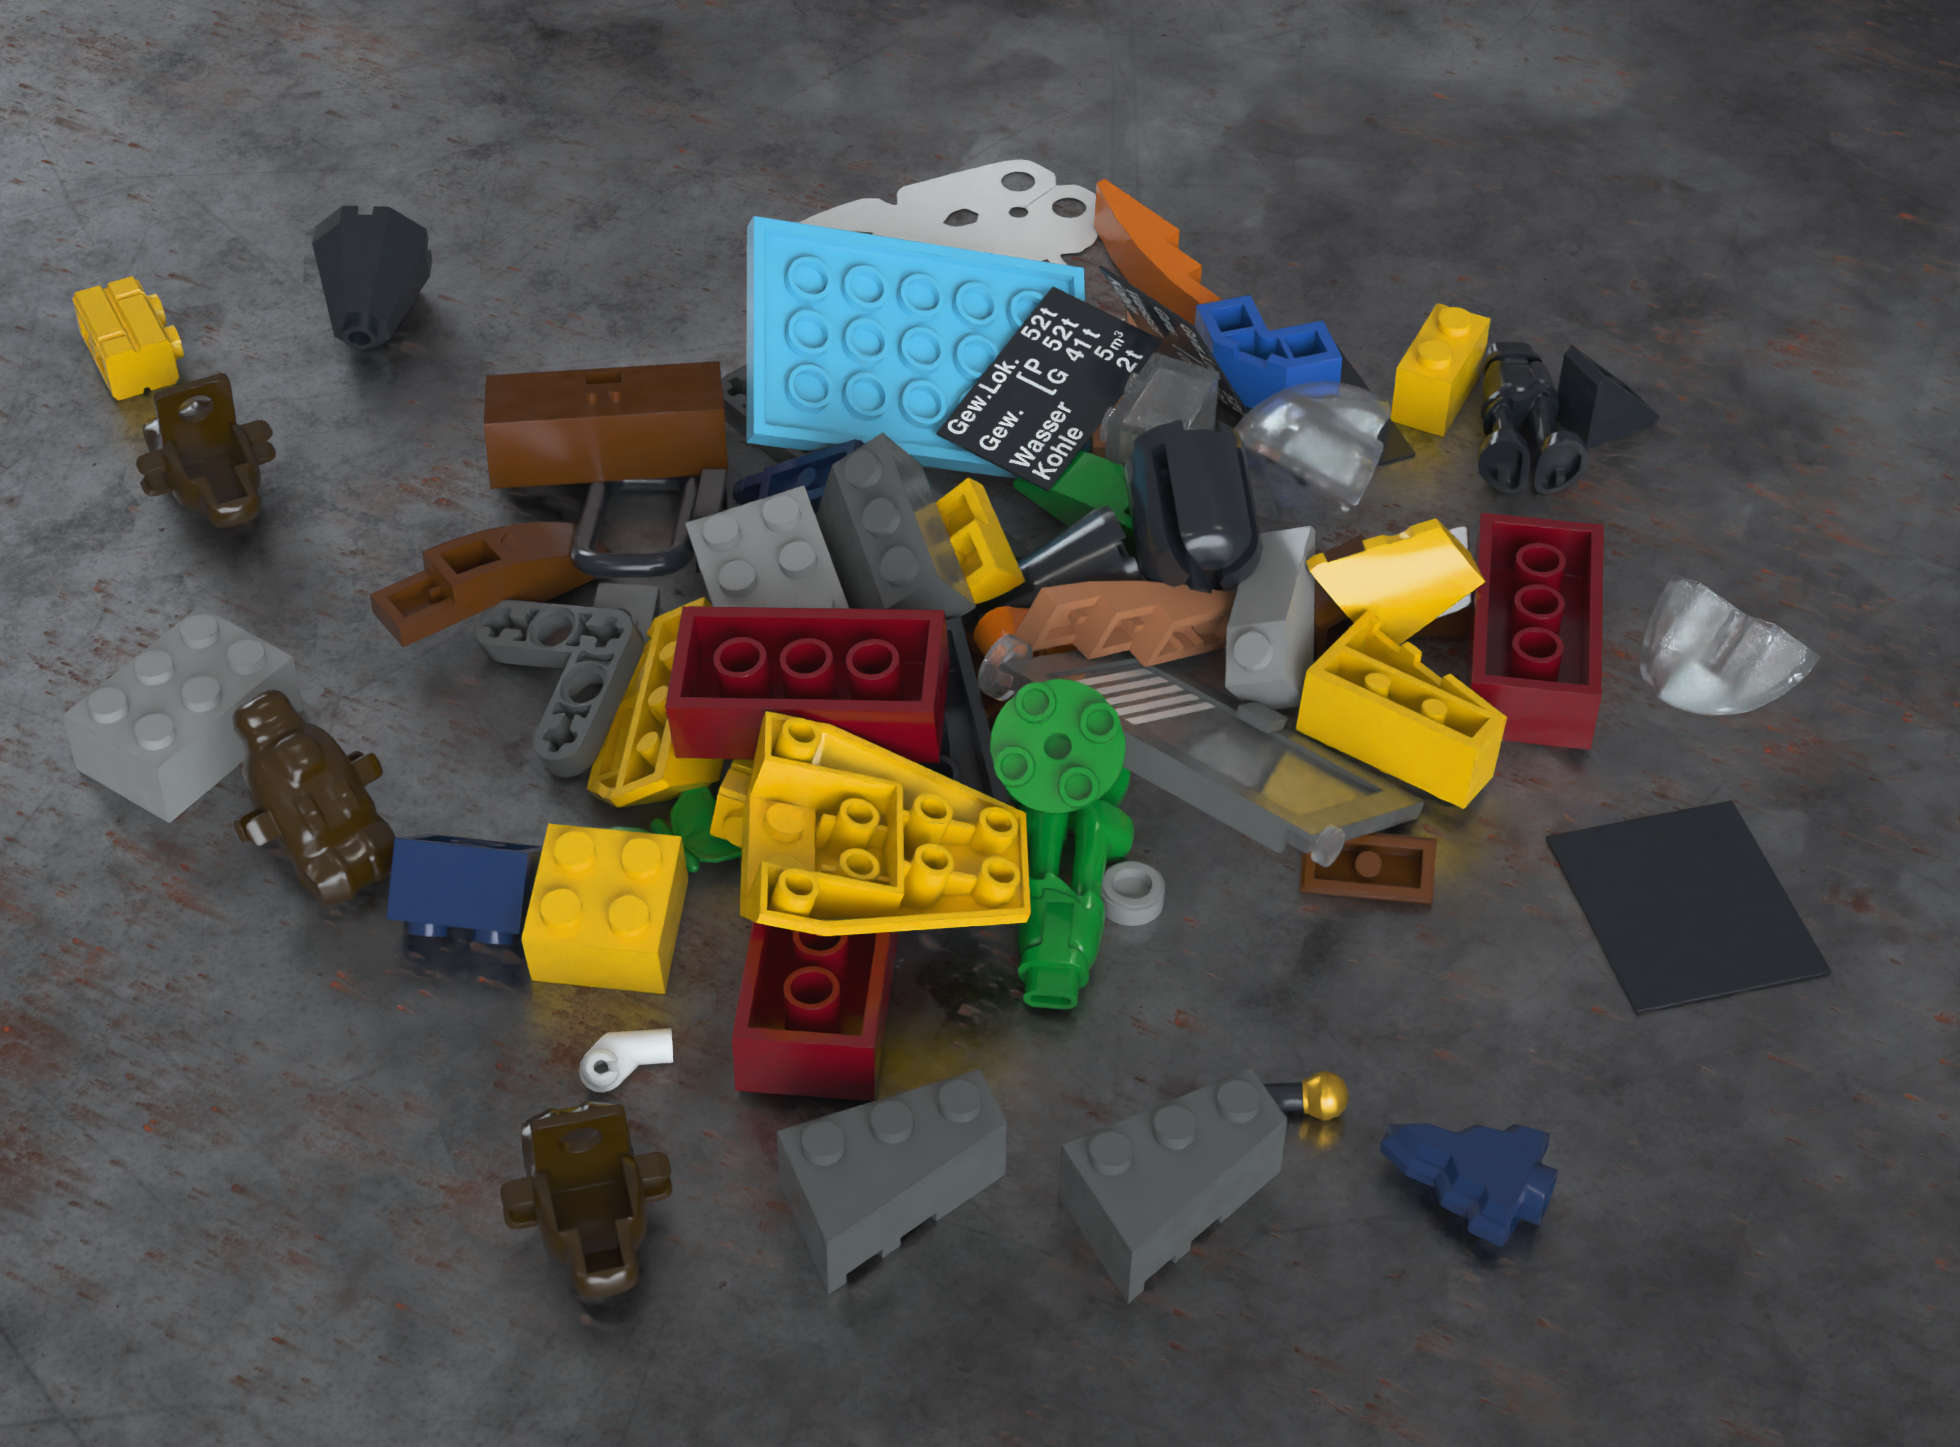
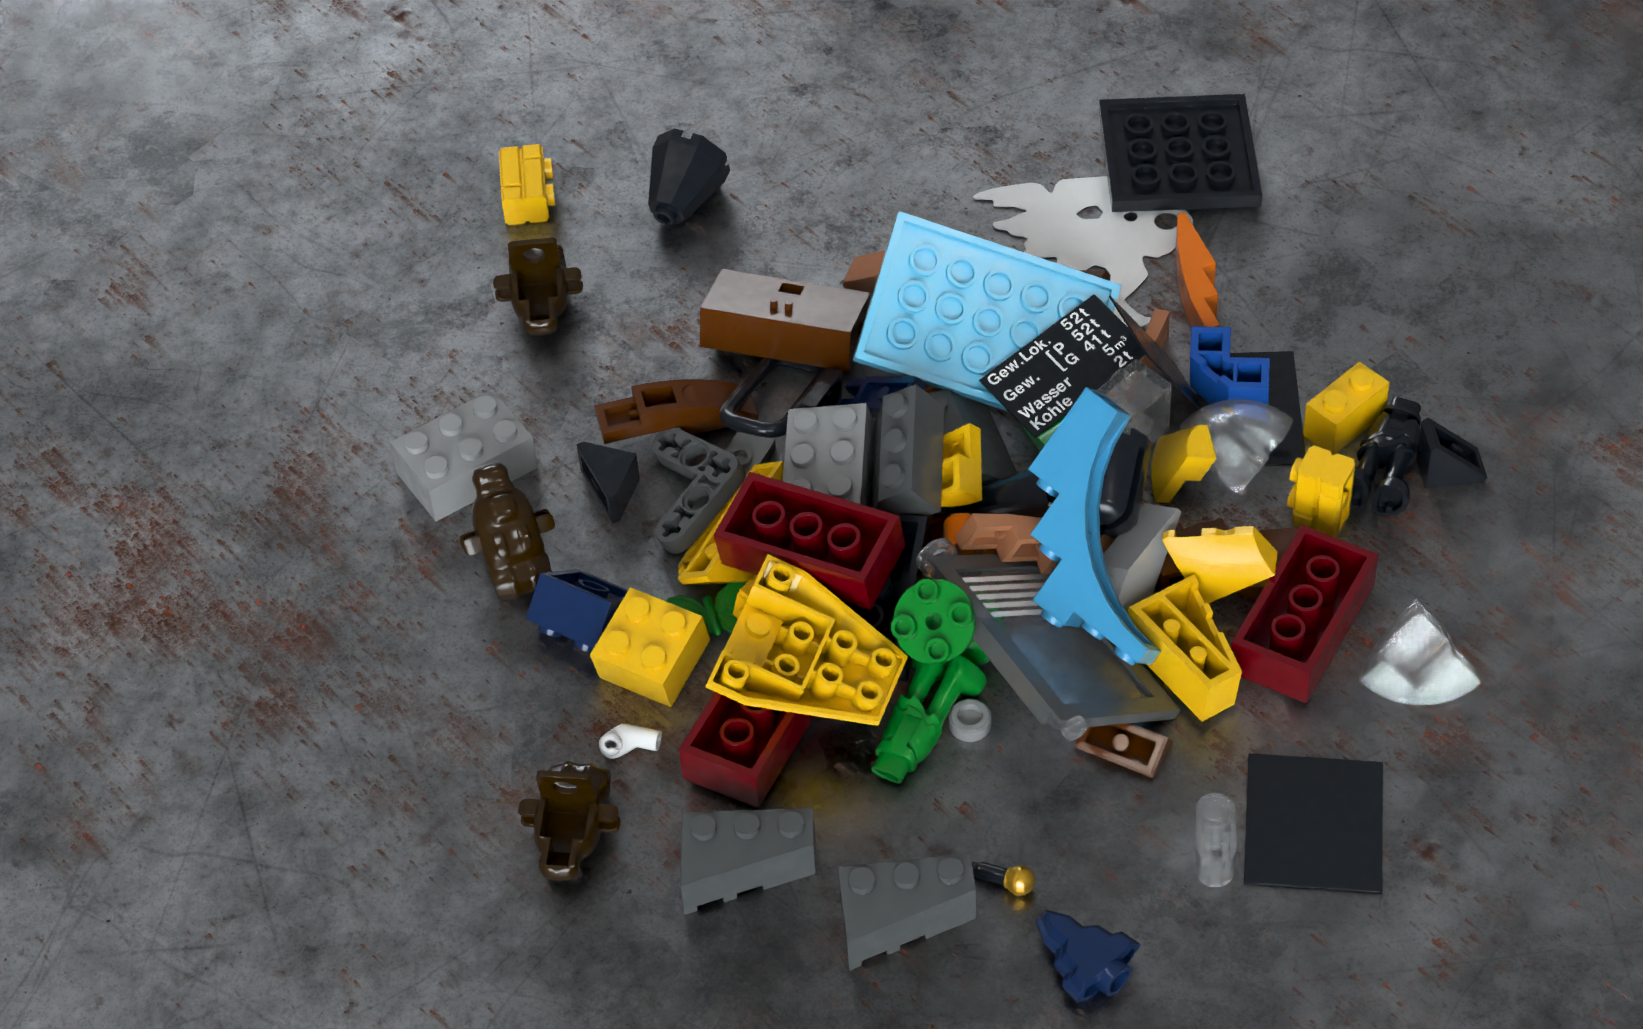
camera: 25 degrees right, 5 degrees up
none -> black slope [577,442,640,524]
none -> nougat slope [843,251,885,294]
none -> dark azure arch [1028,387,1161,666]
none -> black plate [1099,94,1263,212]
none -> yellow slope [1151,424,1217,503]
none -> clear beam [1194,793,1237,887]
none -> yellow brick [1287,445,1355,538]

